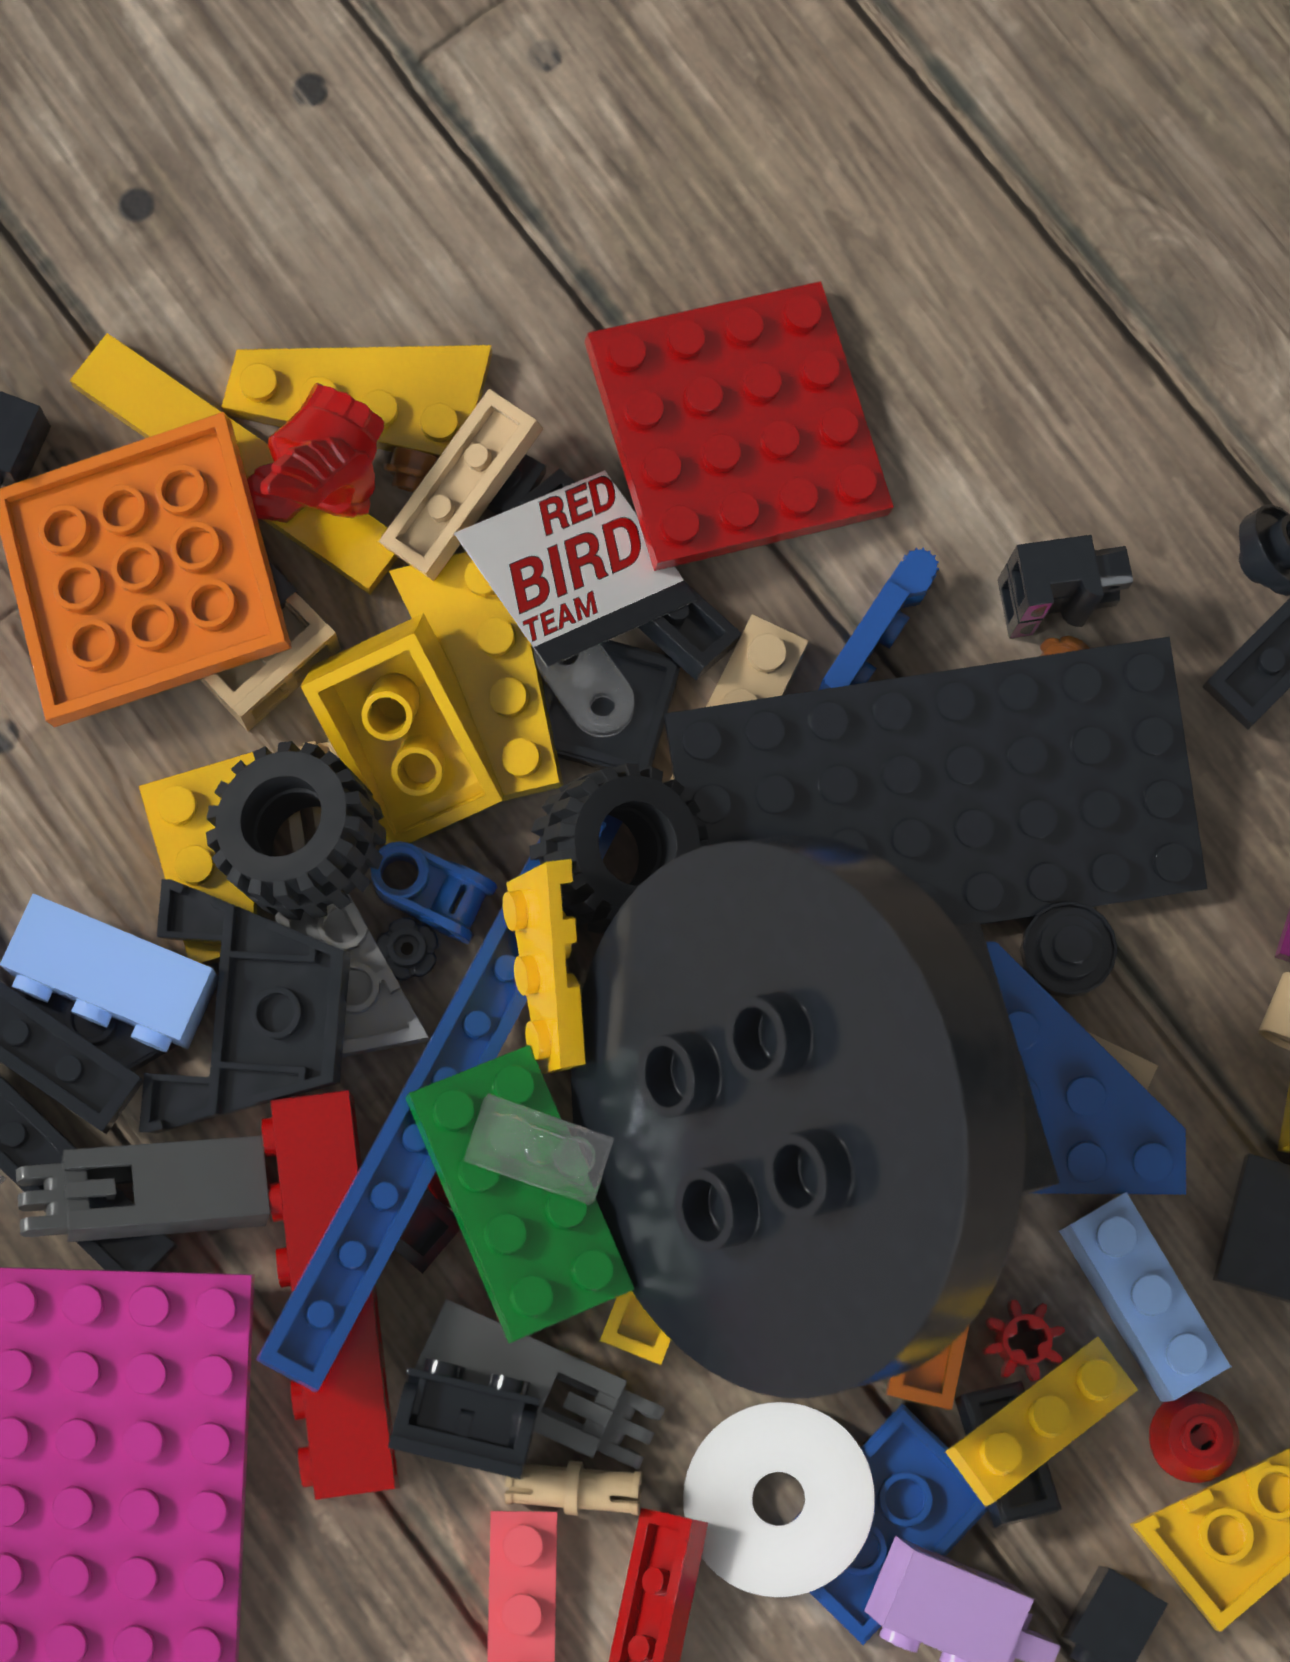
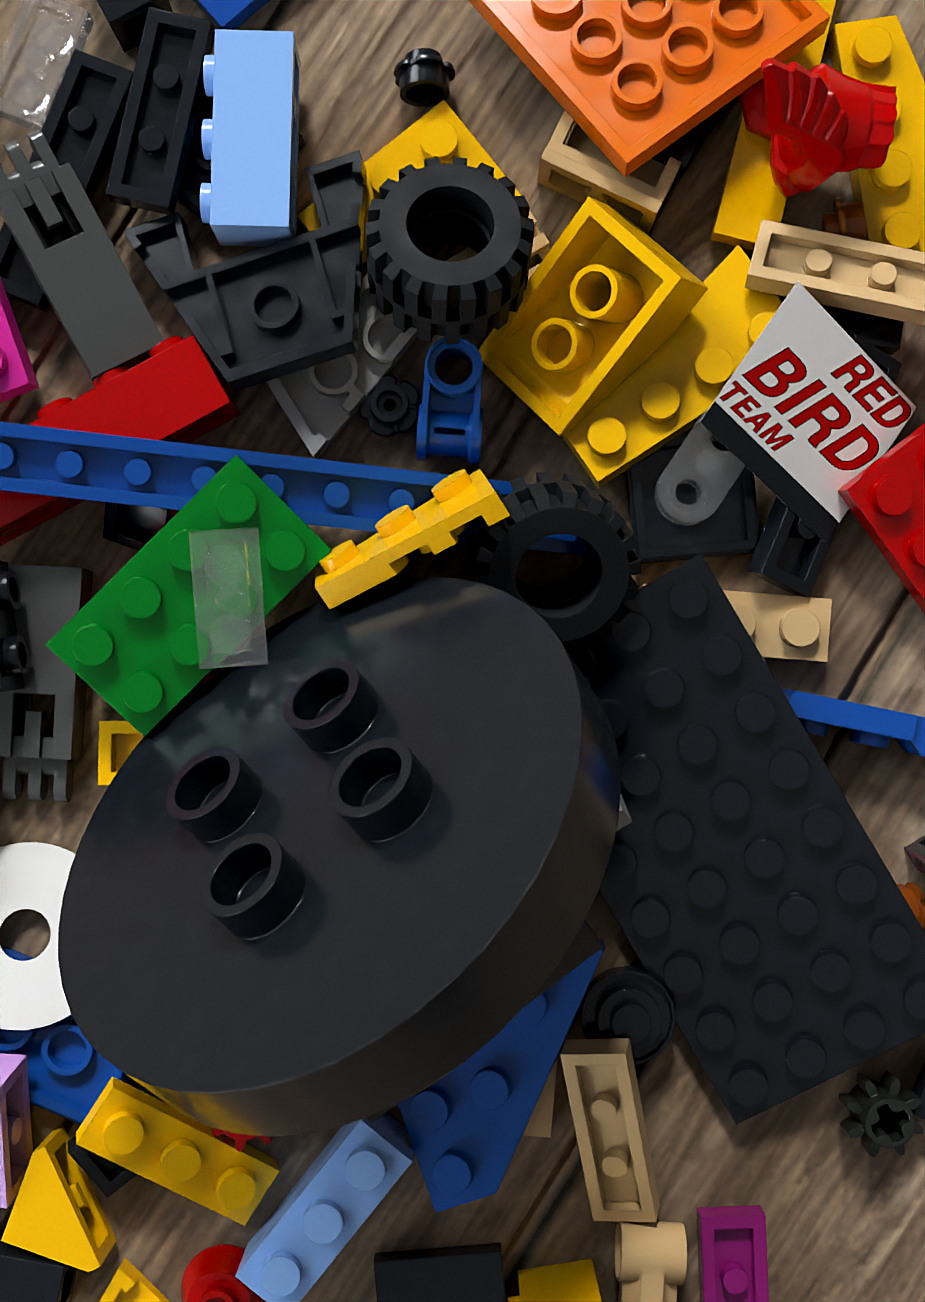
camera: 70 degrees right, 10 degrees up
none -> yellow slope [1,1126,117,1272]
none -> black plate [393,48,455,107]
none -> tan plate [560,1038,660,1223]
none -> pearl dark grey gear [838,1070,924,1157]

